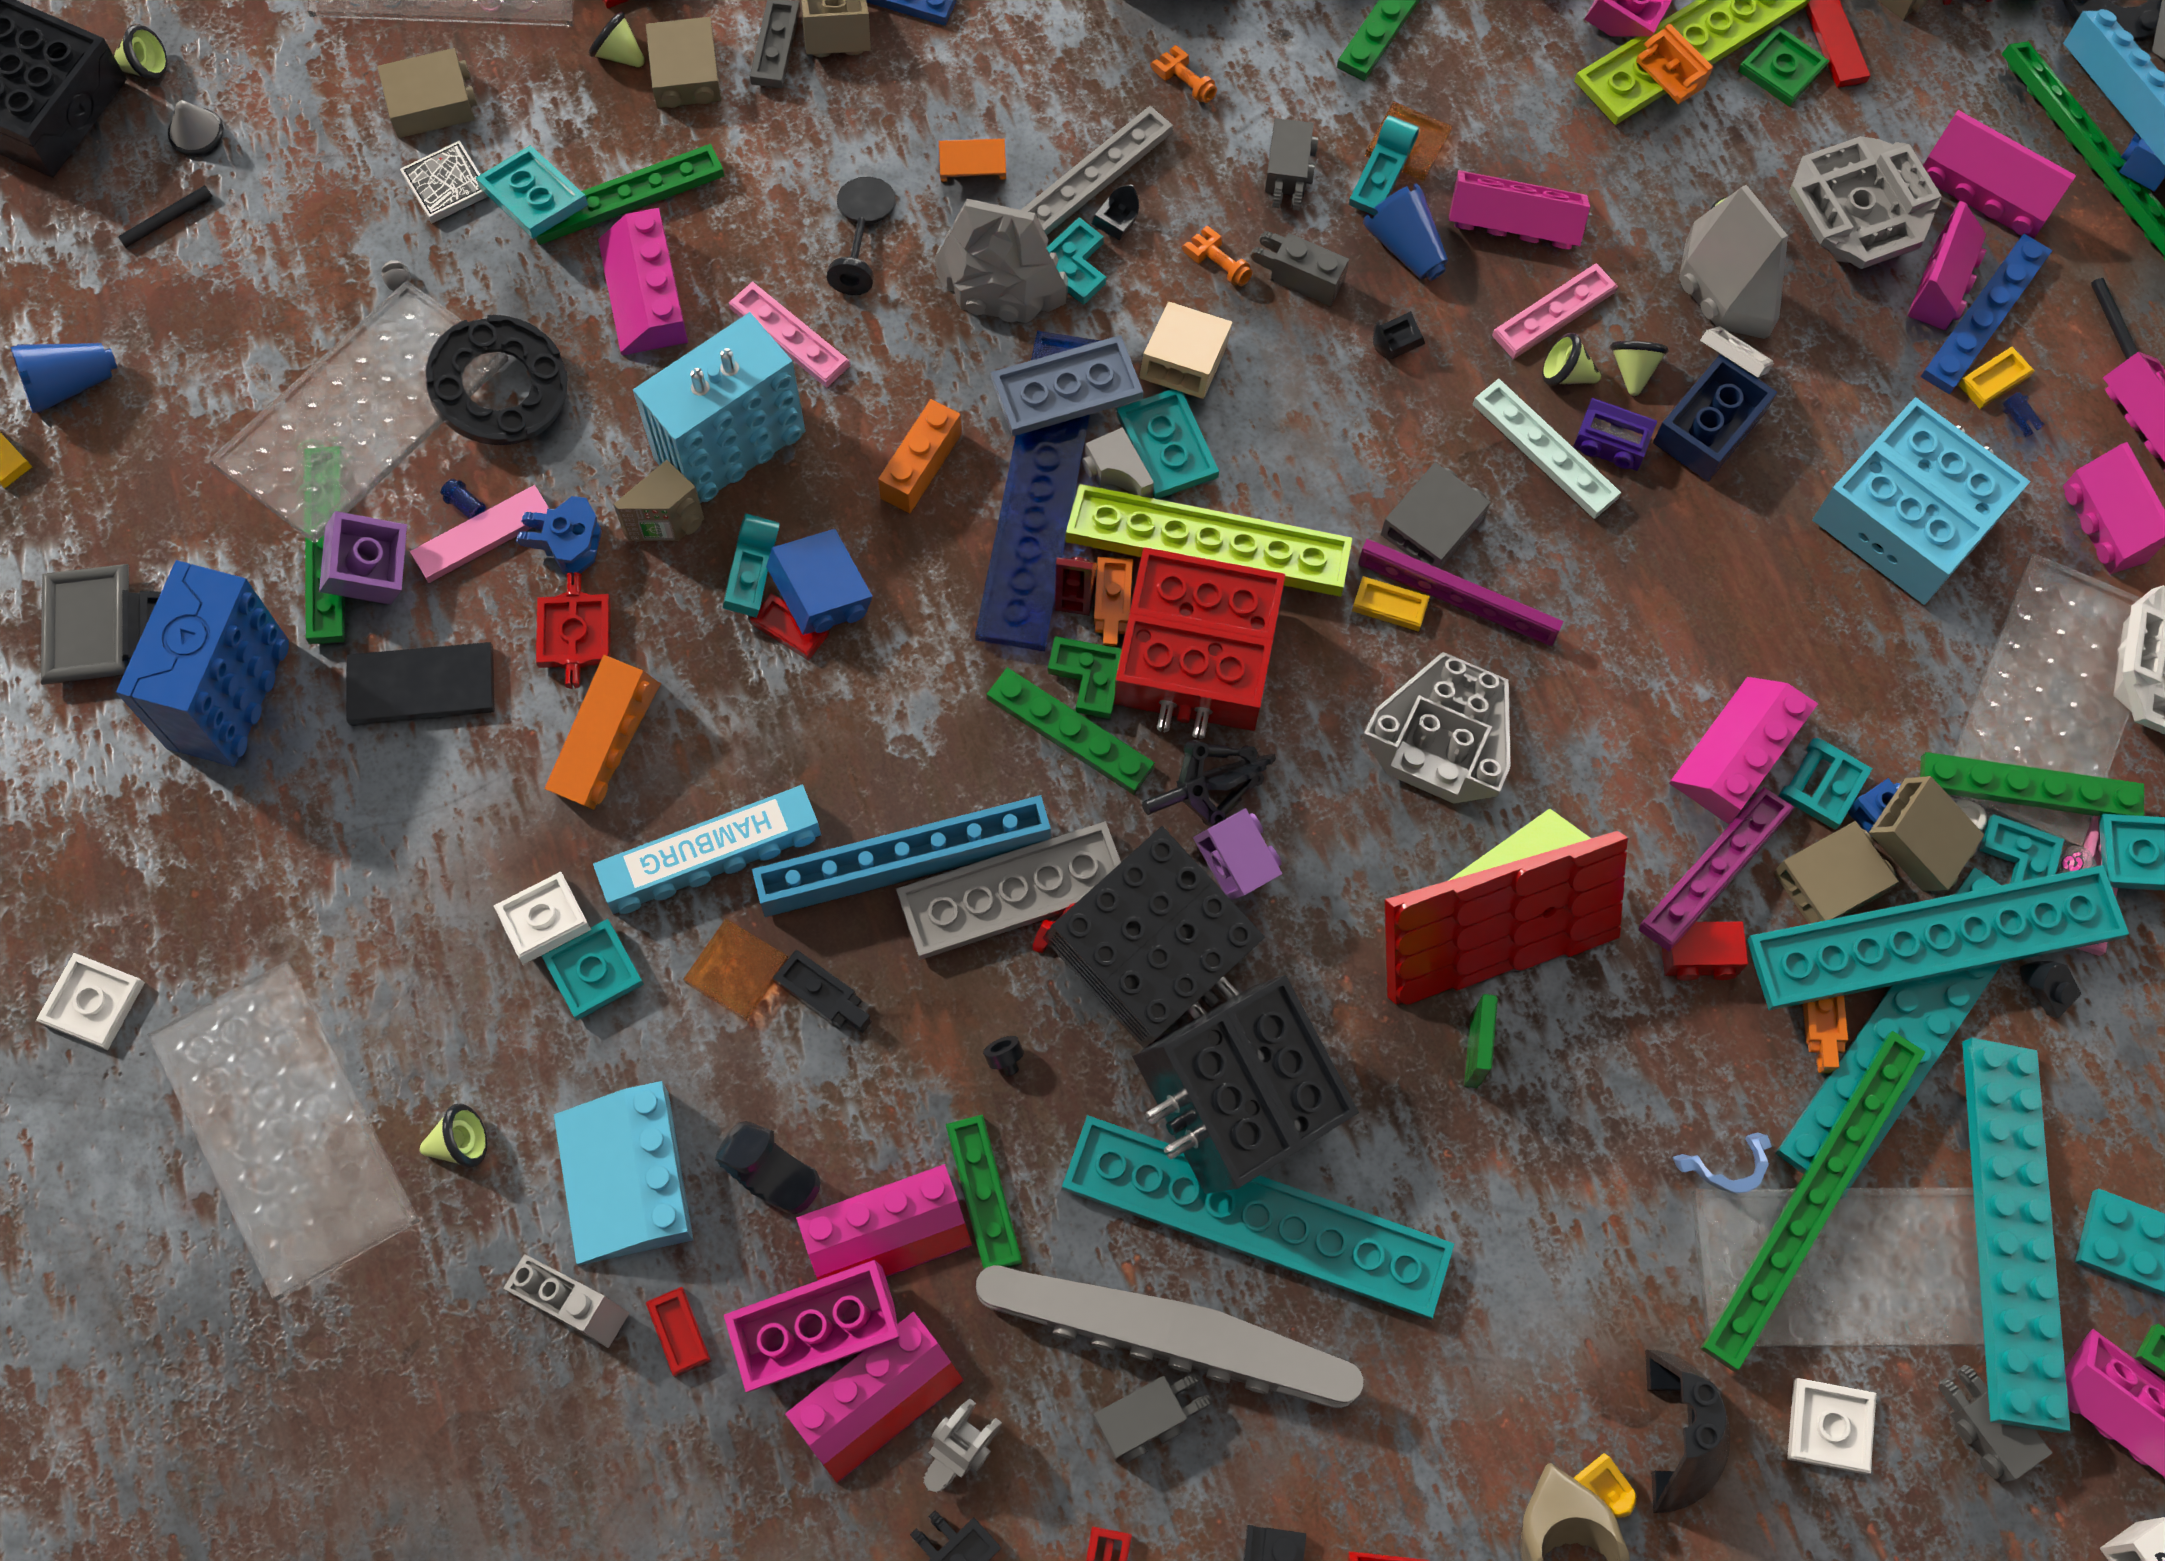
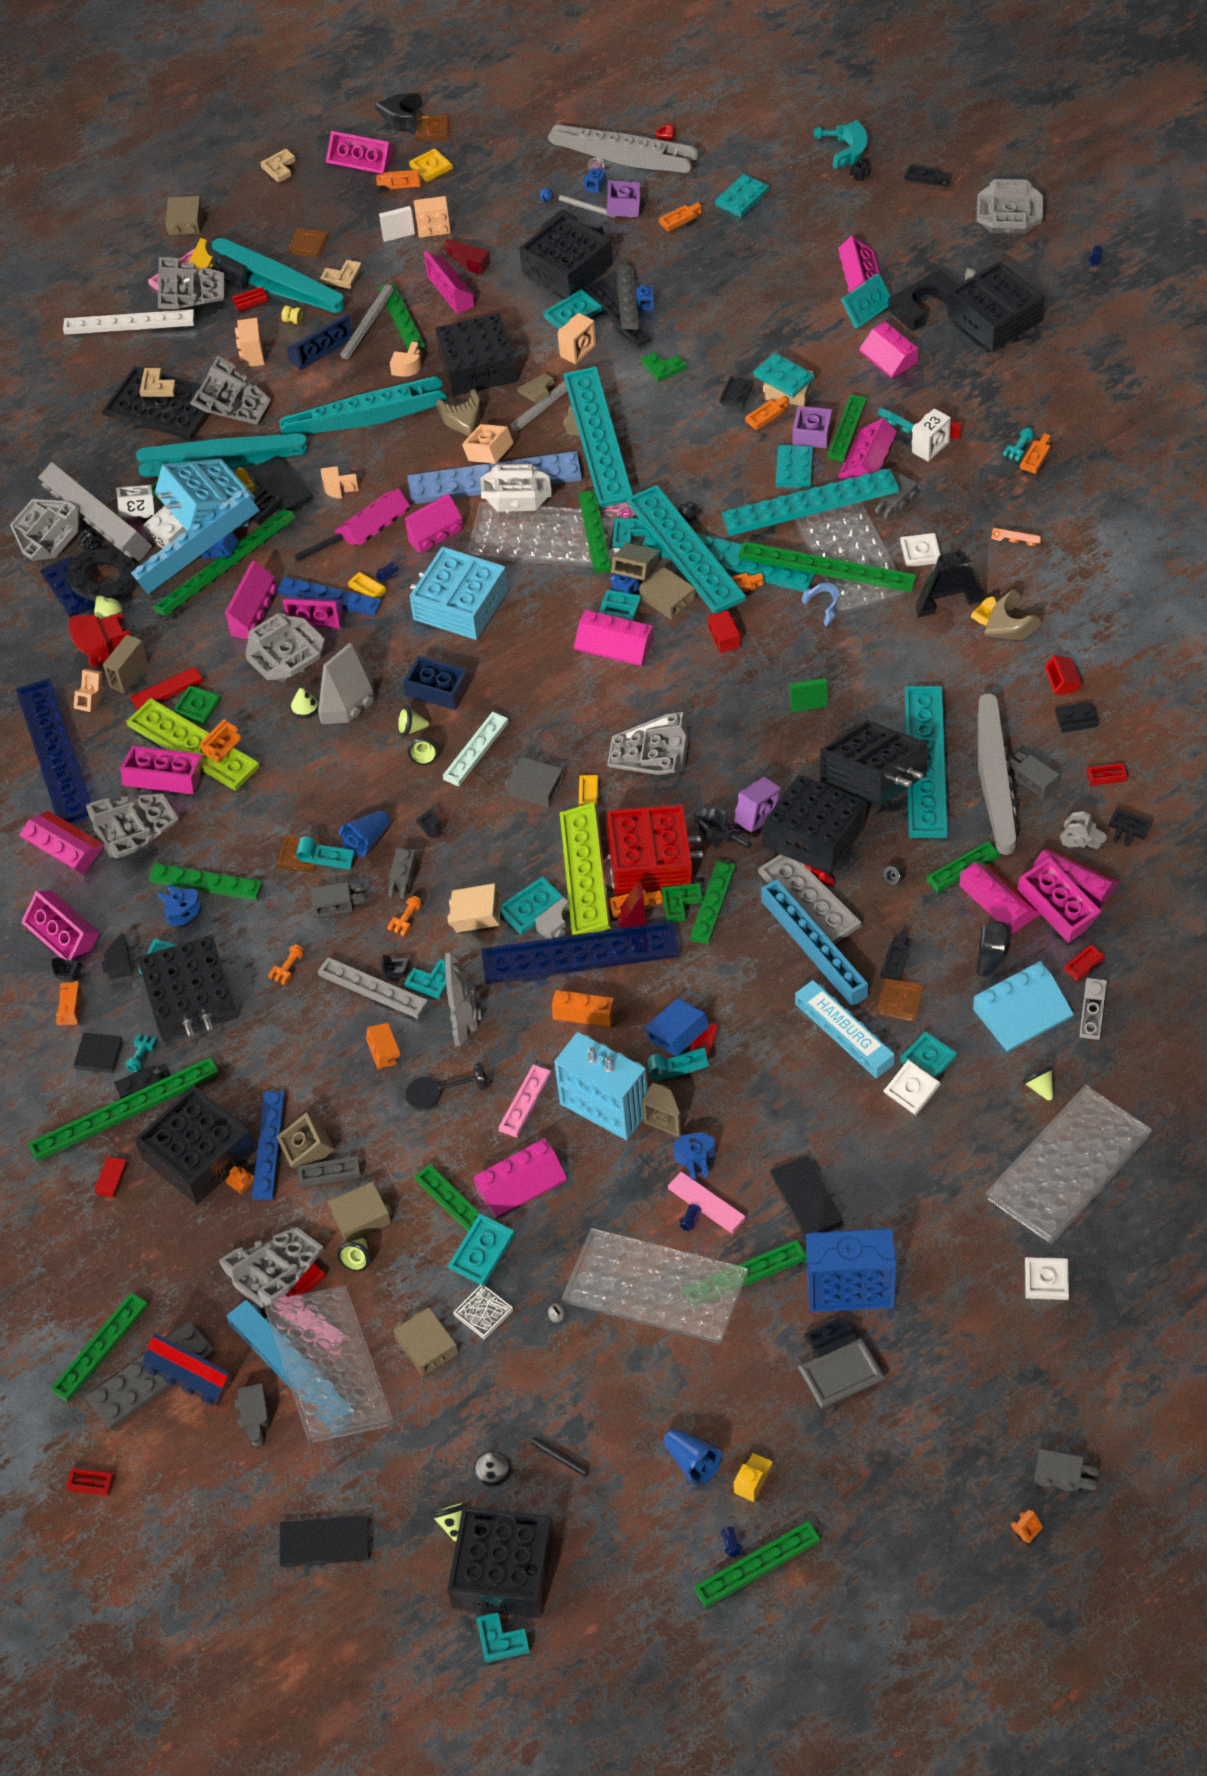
camera: 100 degrees left, 15 degrees down
medium lavender brick [319,511,407,605] -> none
black plate [426,315,568,445] -> none
red plate [536,572,611,689] -> none
orange wedge [544,655,661,810] -> none
sand blue plate [991,335,1143,437] -> none
magenta tile [1358,539,1564,646] -> none
red piece [1385,809,1628,1005] -> none
dark pink slope [1449,170,1590,249] -> none
bright pink tile [1492,263,1618,360] -> none
dark purple window [1573,398,1657,471] -> none
magenta tile [1638,787,1794,952] -> none
white tile [1700,326,1774,377] -> none

